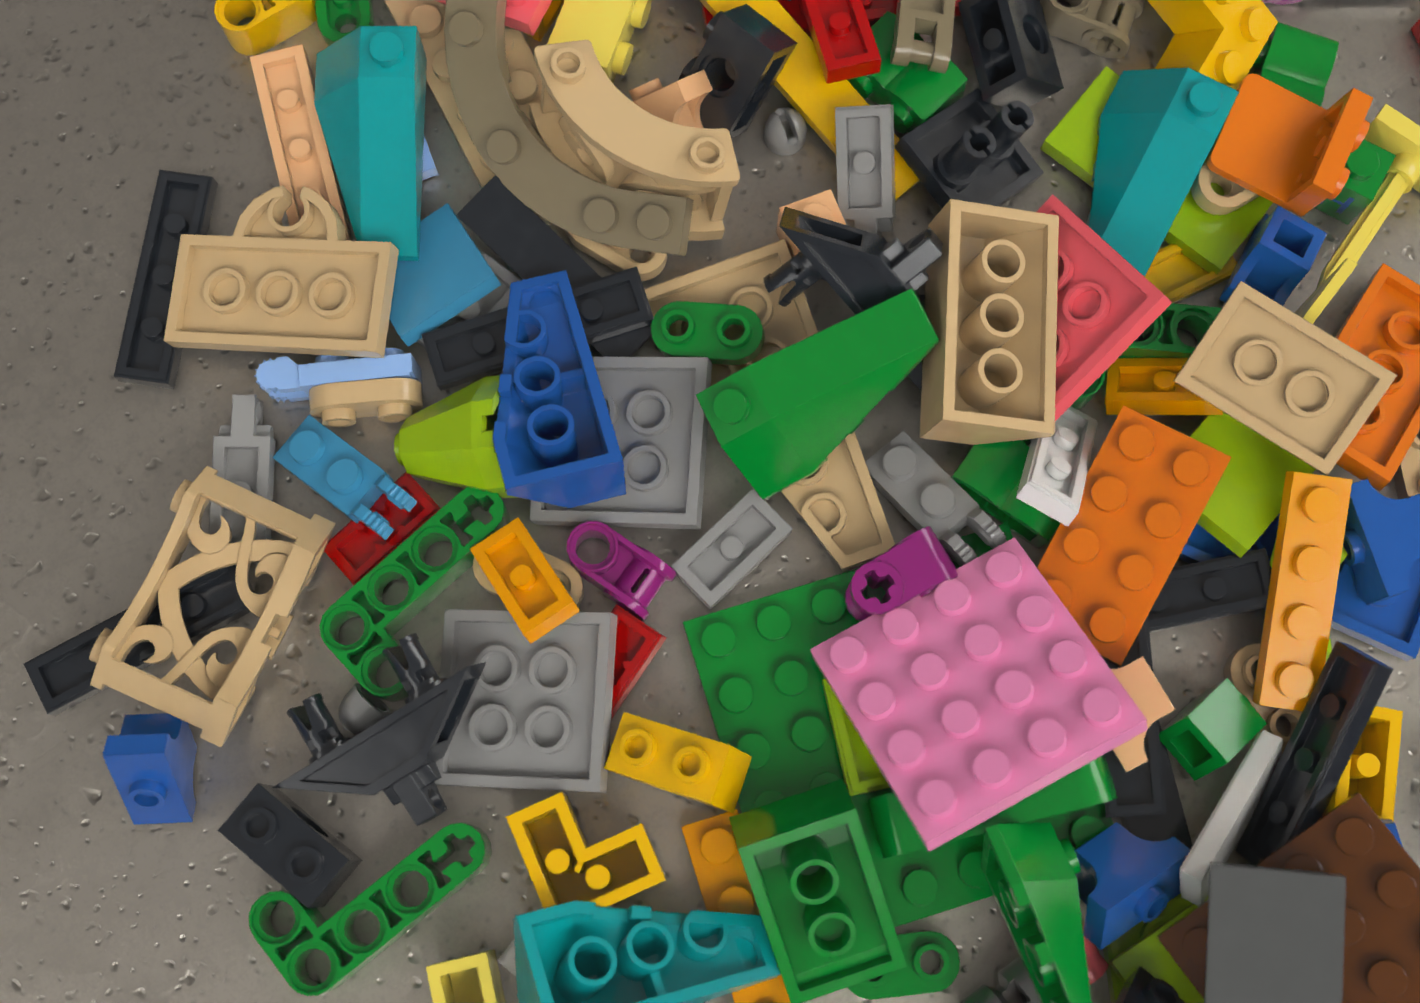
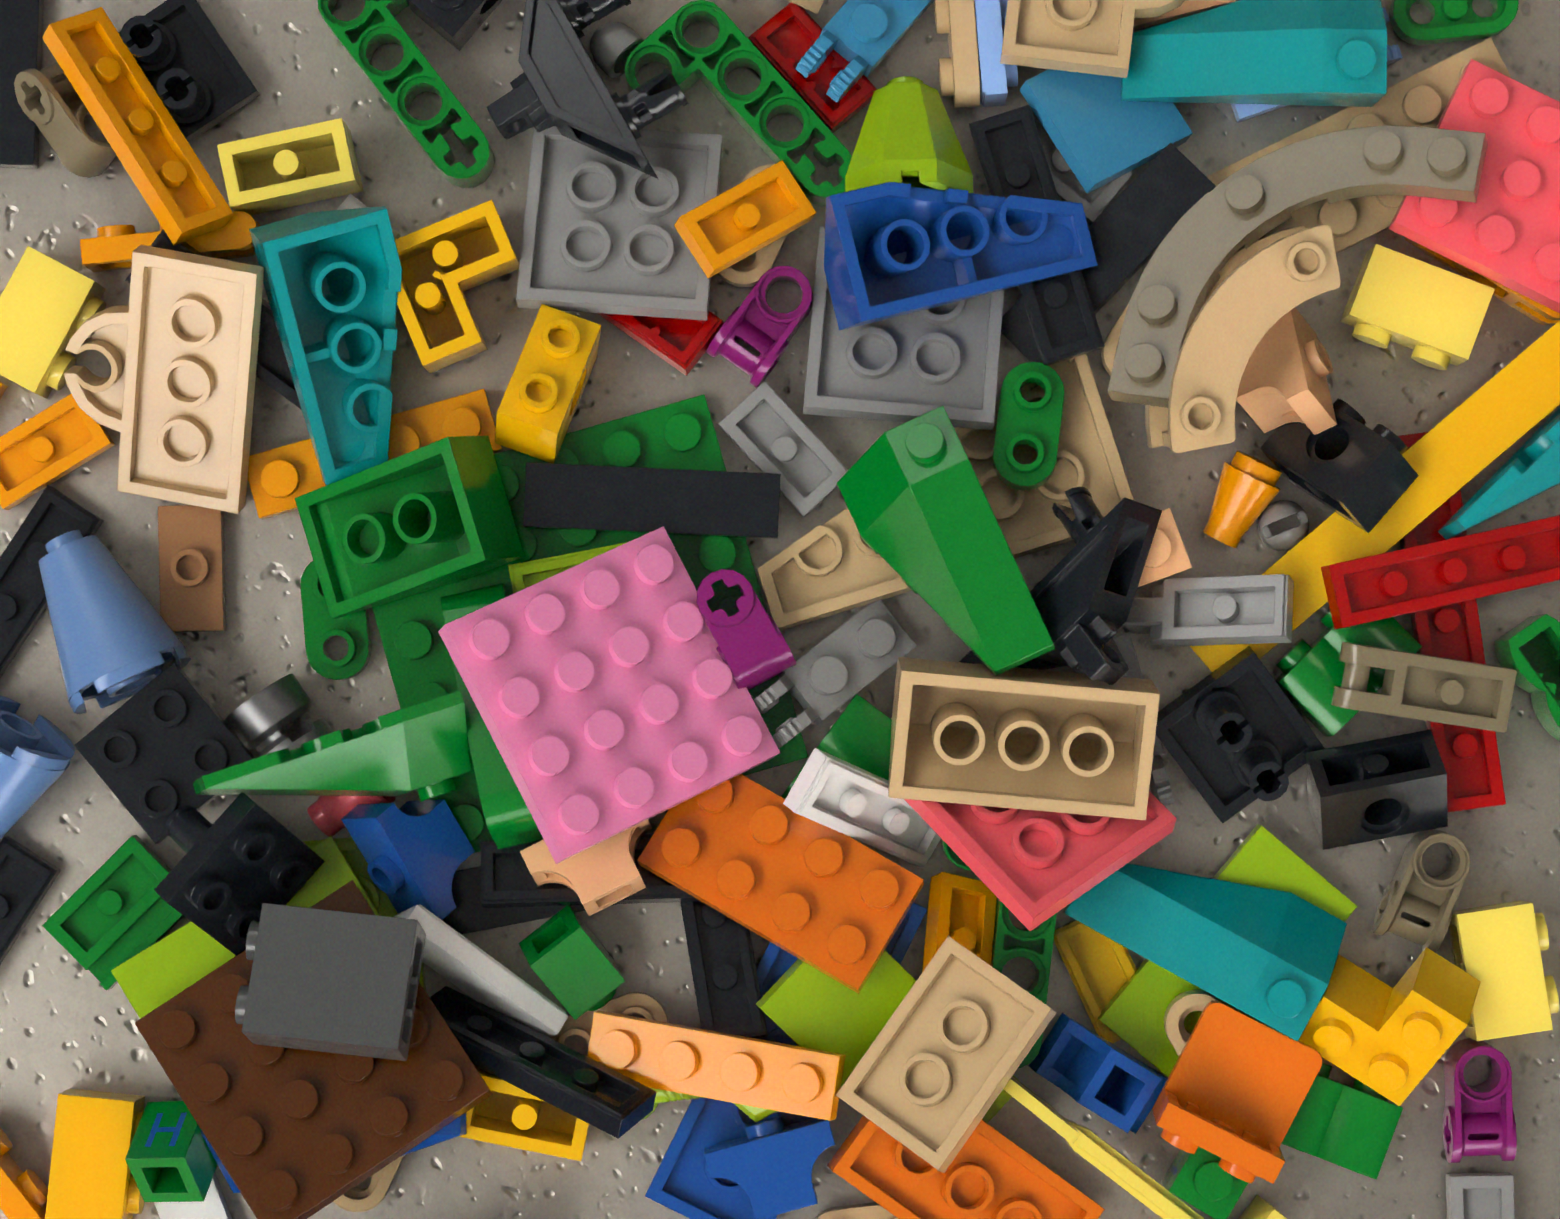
camera: 95 degrees right, 10 degrees up
none -> black tile [523,462,781,539]
none -> light orange cone [1203,450,1282,548]

